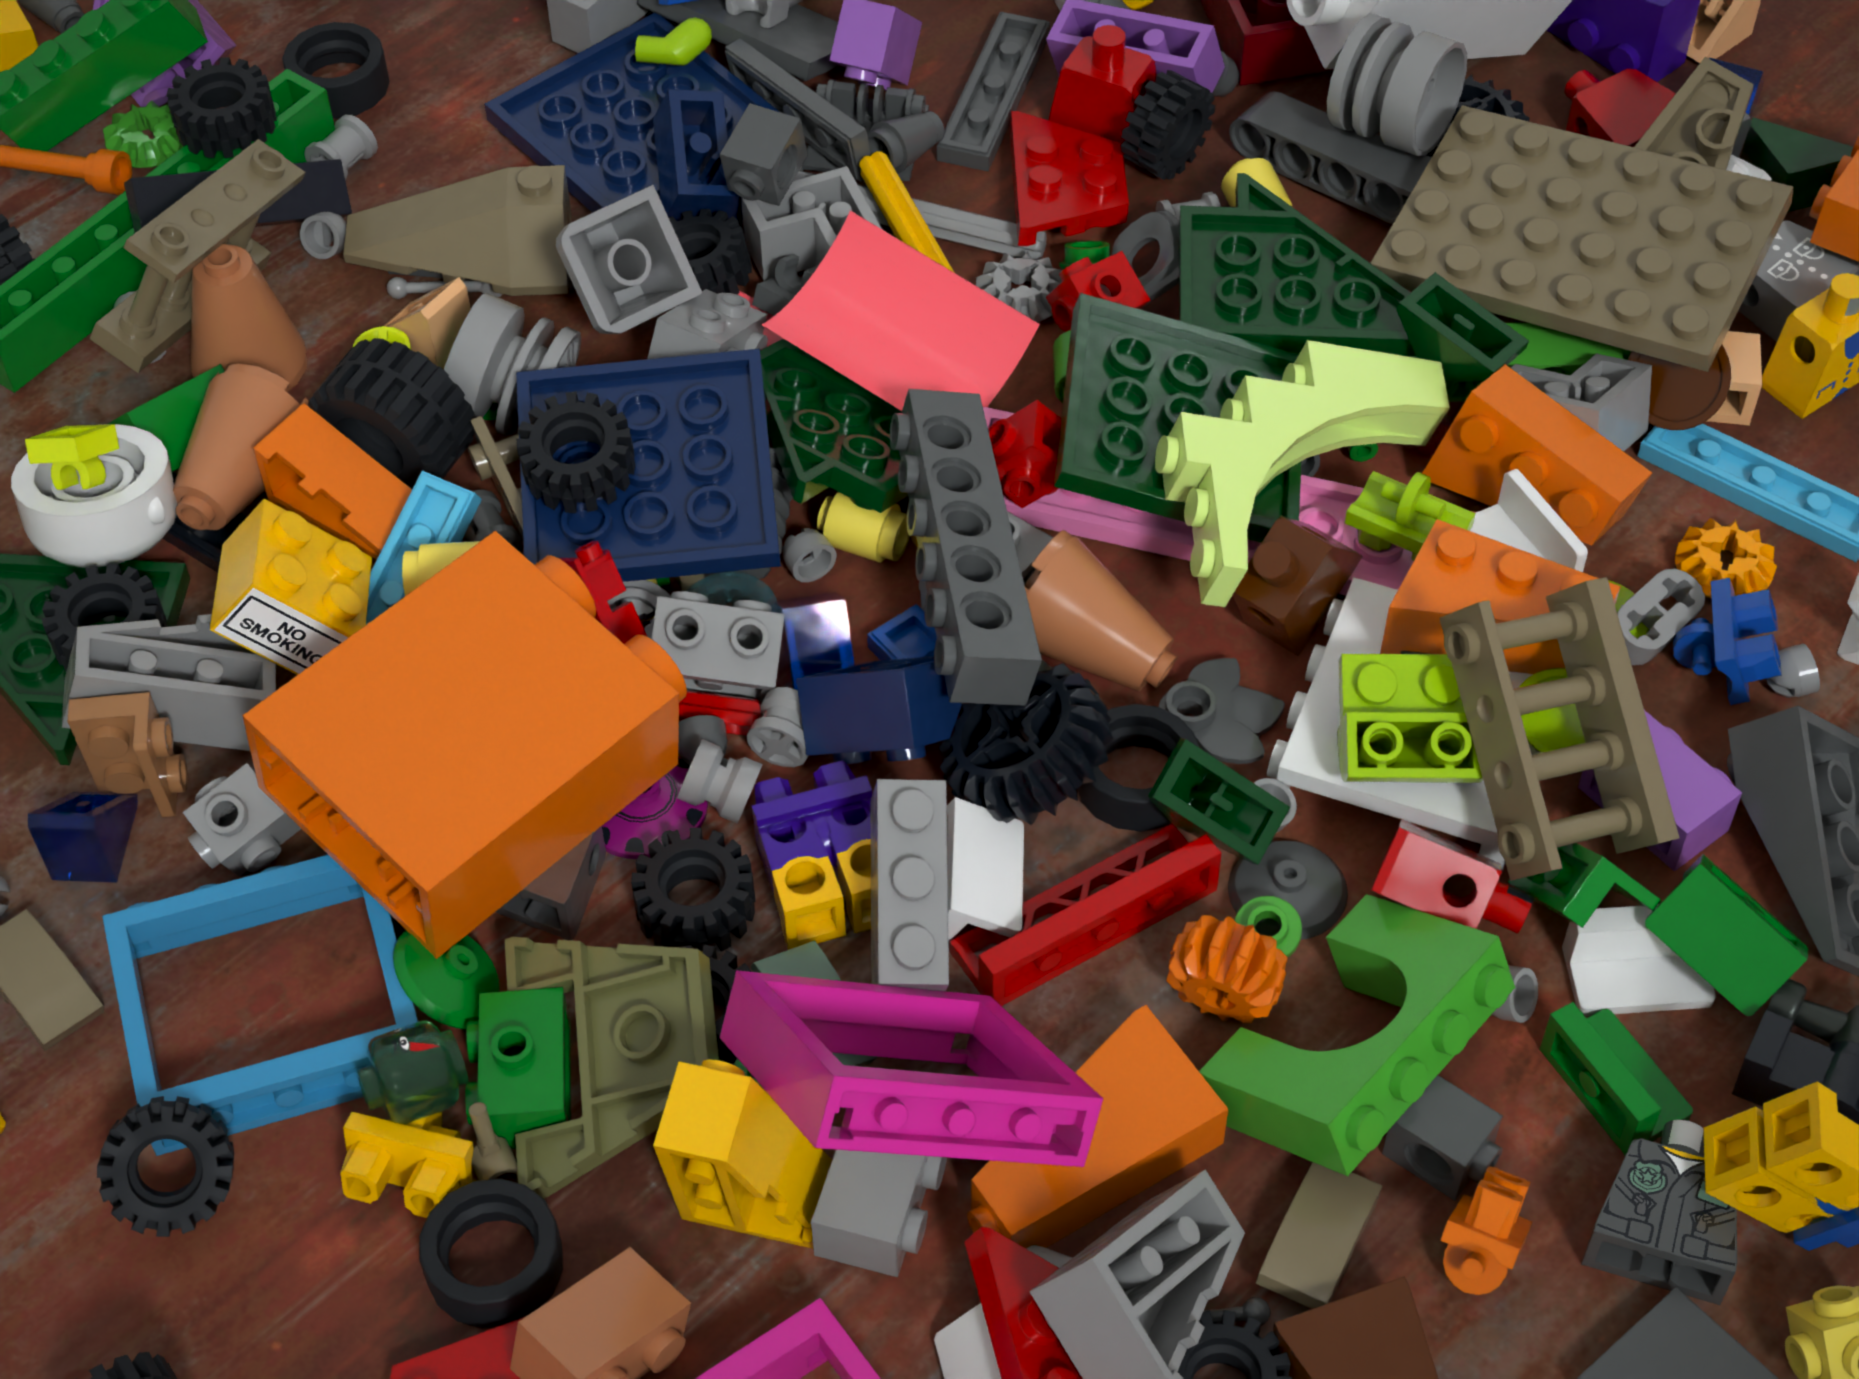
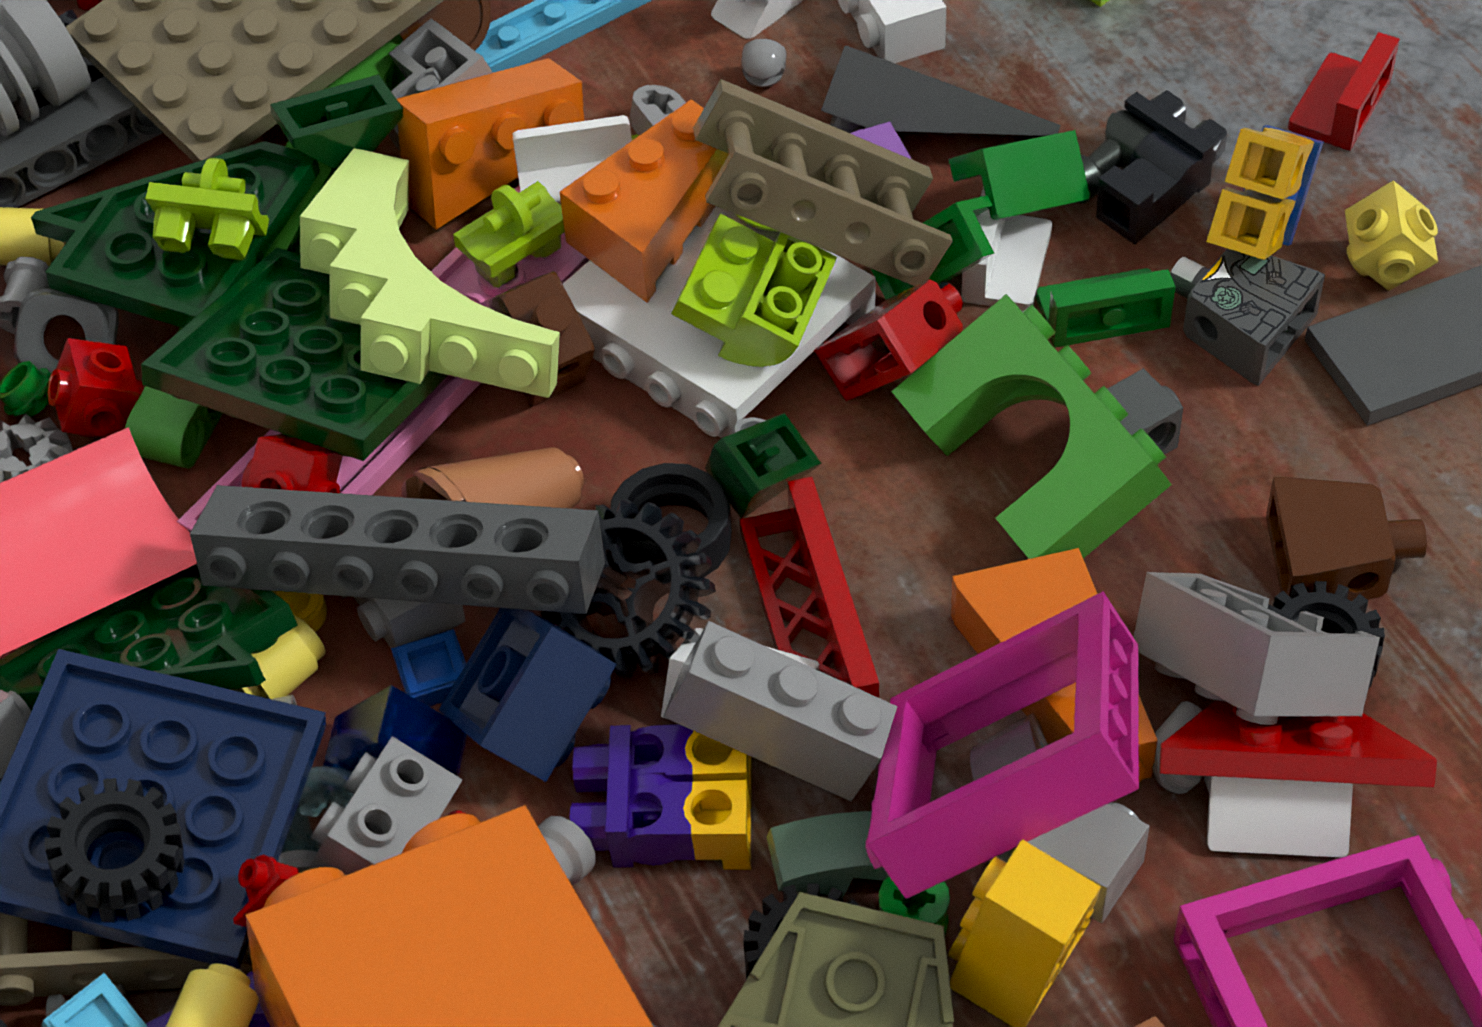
camera: 70 degrees left, 0 degrees up
black tyre [631,828,756,952] -> none
light grey wheel [747,687,808,767] -> none
dark grey plate [1158,658,1285,764] -> none
orange gear [1166,915,1288,1023] -> none
dark grey piece [1228,841,1348,940] -> none
bright green plate [1235,896,1302,957] -> none
dark tan slope [1256,1162,1383,1309] -> none
orange hips [1440,1166,1533,1295] -> none
blue hips [1673,578,1782,705] -> none
light orange gear [1675,518,1777,598] -> none
none -> lime hips [145,158,269,260]

